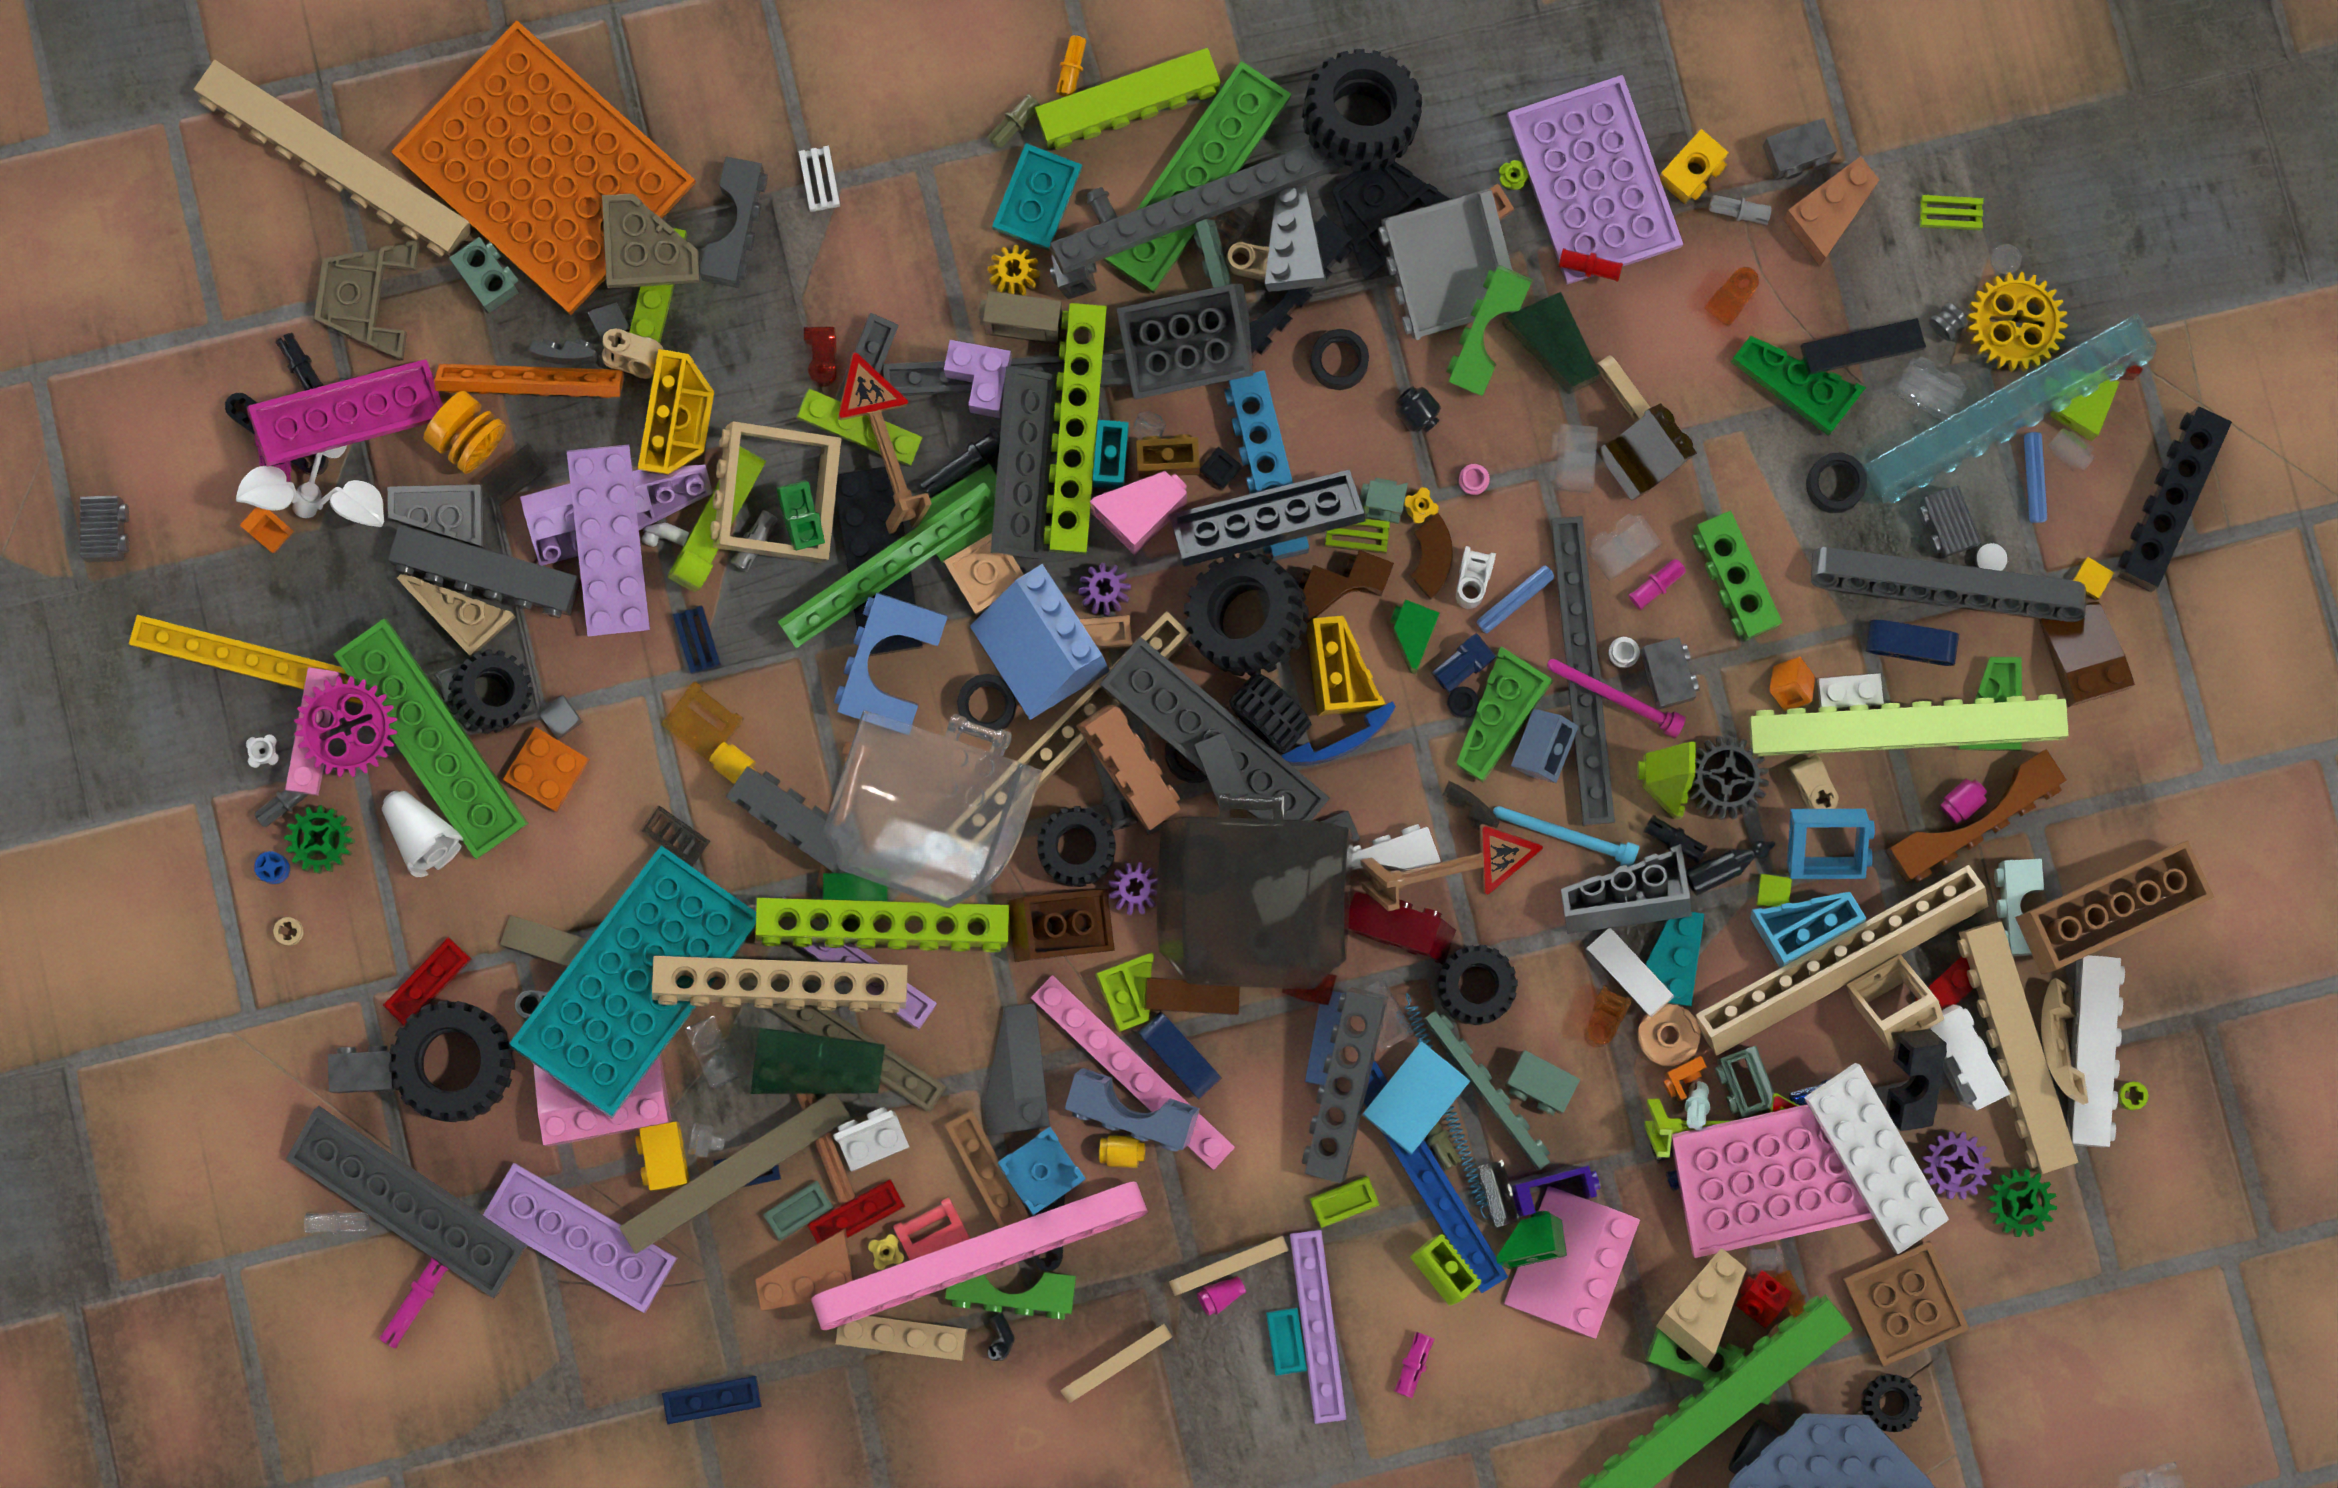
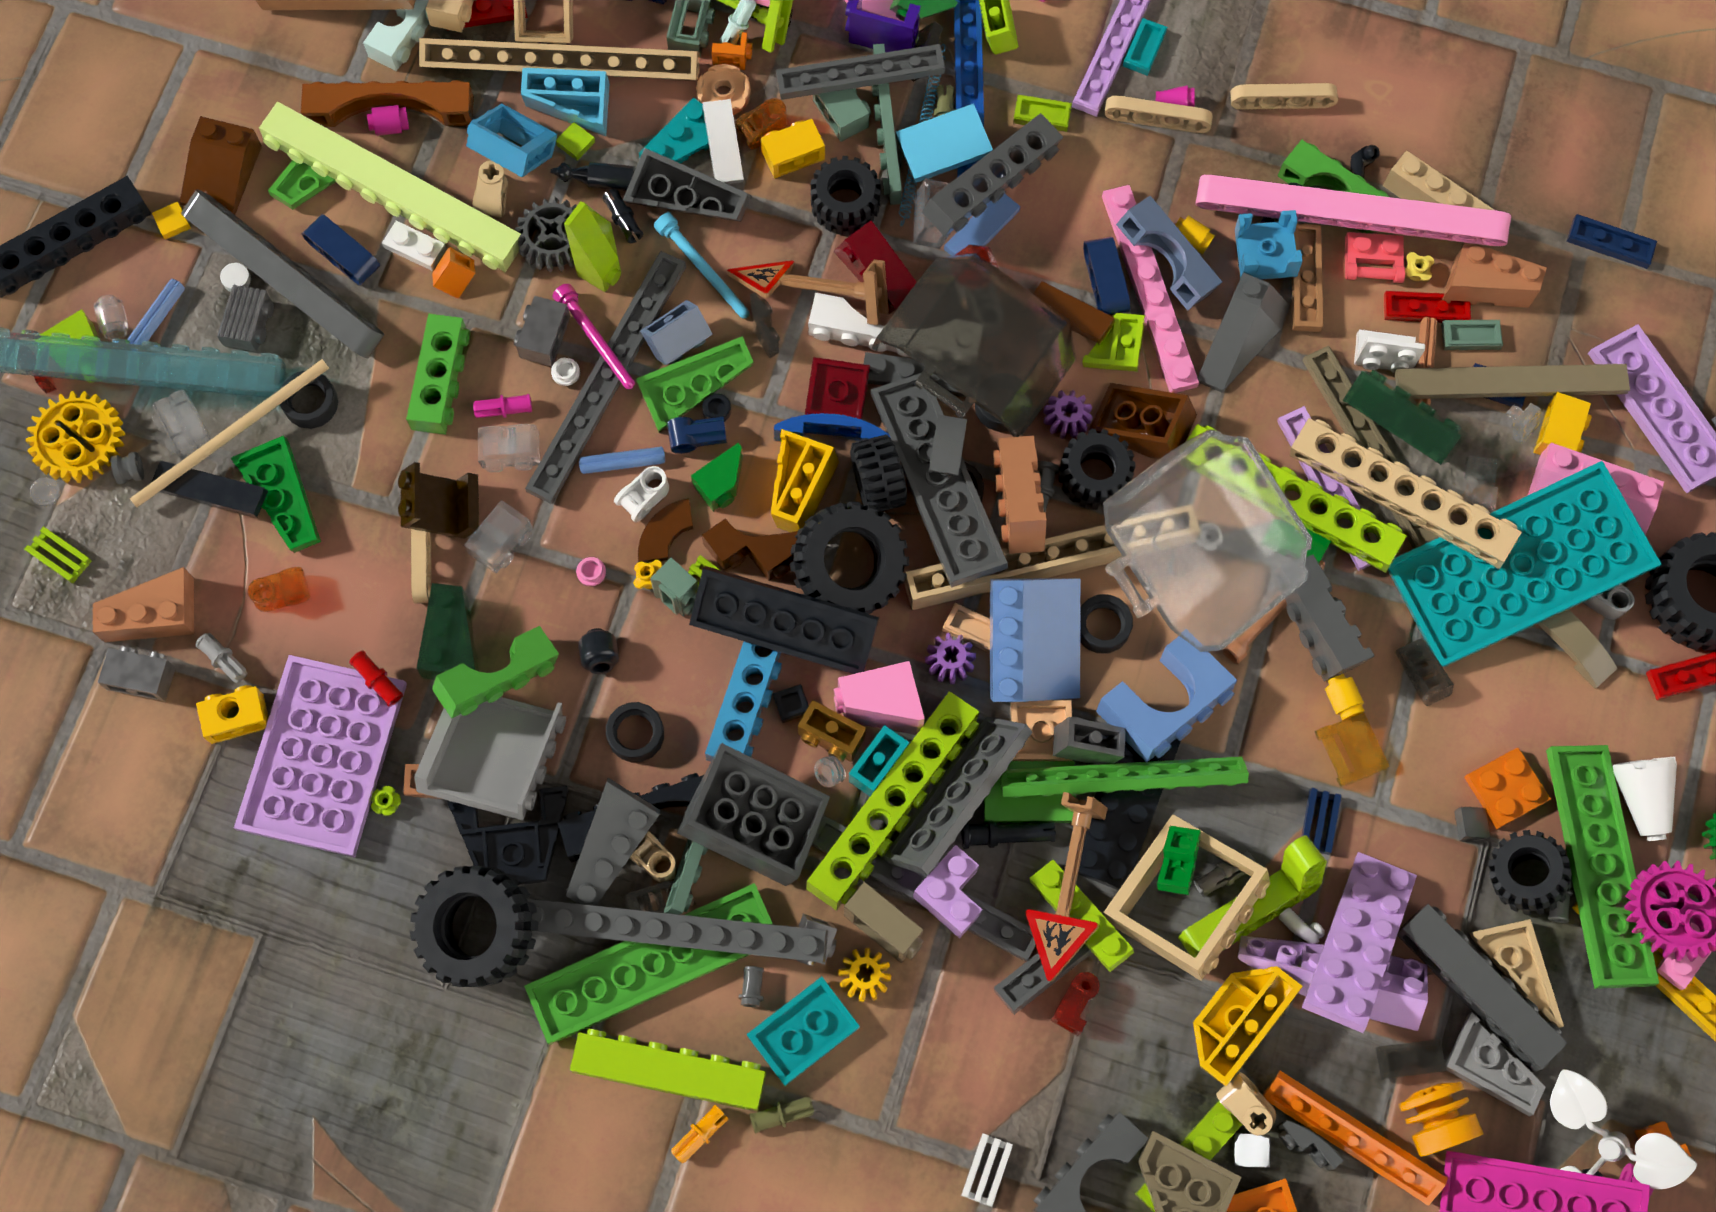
camera: 150 degrees left, 10 degrees down
none -> tan piece [130,359,329,508]
none -> yellow brick [761,119,825,179]
none -> dark grey plate [776,44,945,100]
none -> dark red tile [805,357,870,420]
none -> flat silver brick [1053,717,1125,765]

